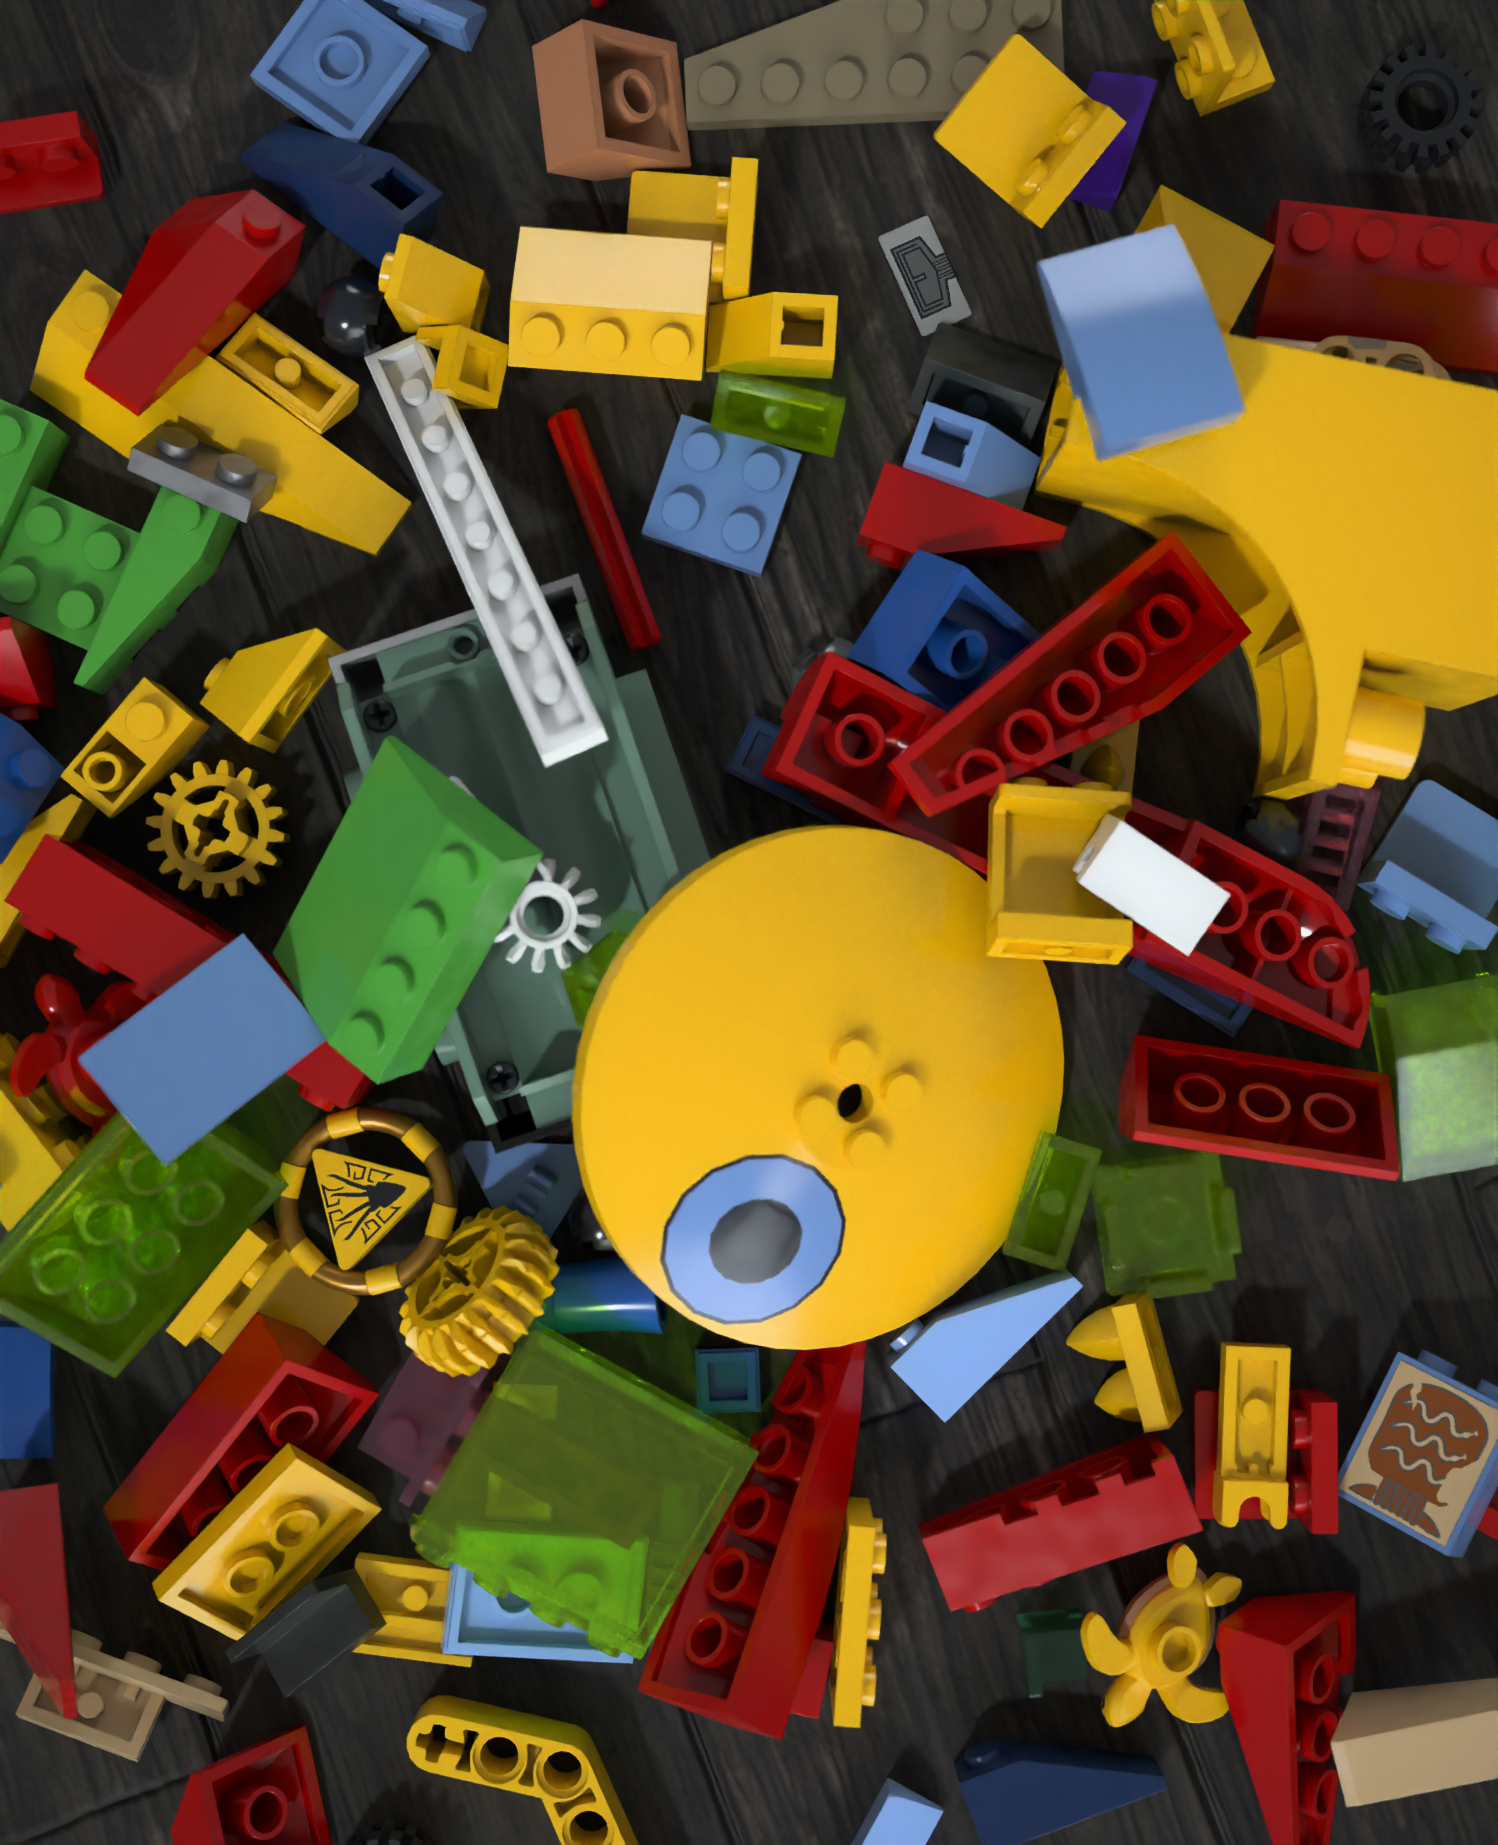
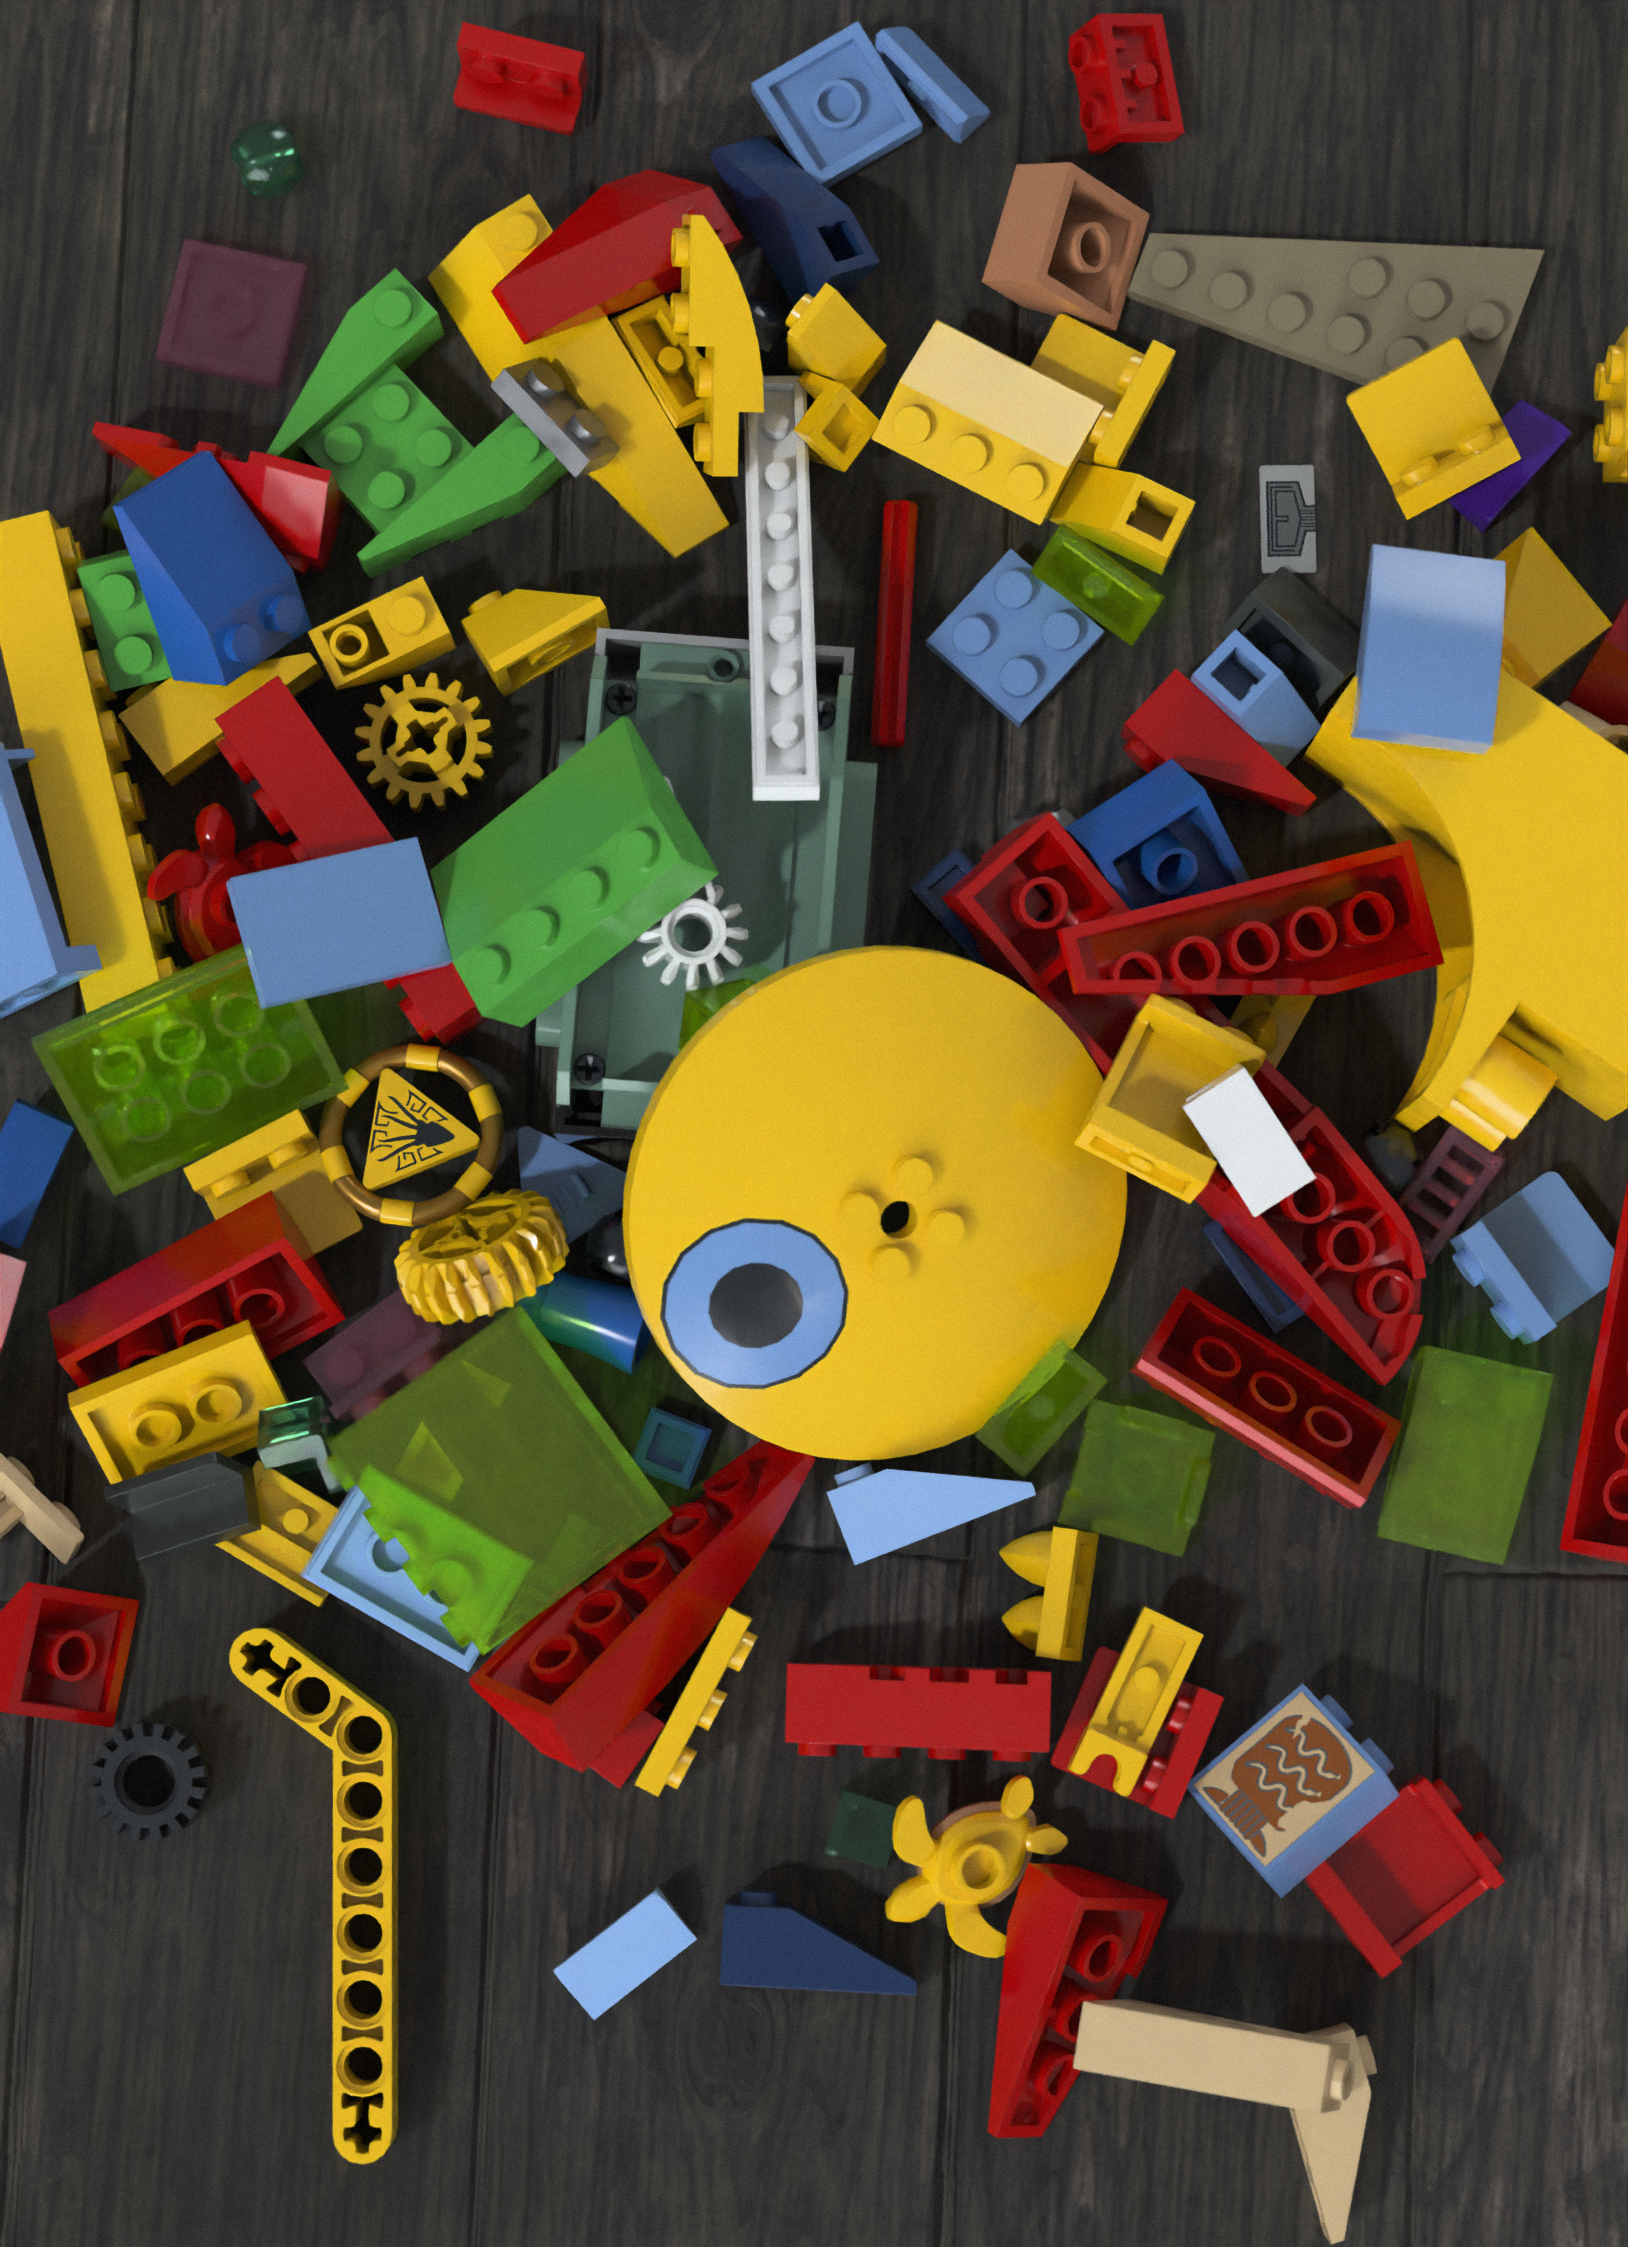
camera: 25 degrees right, 5 degrees down
none -> clear green panel [257,1395,344,1494]
none -> yellow slope [670,214,764,477]

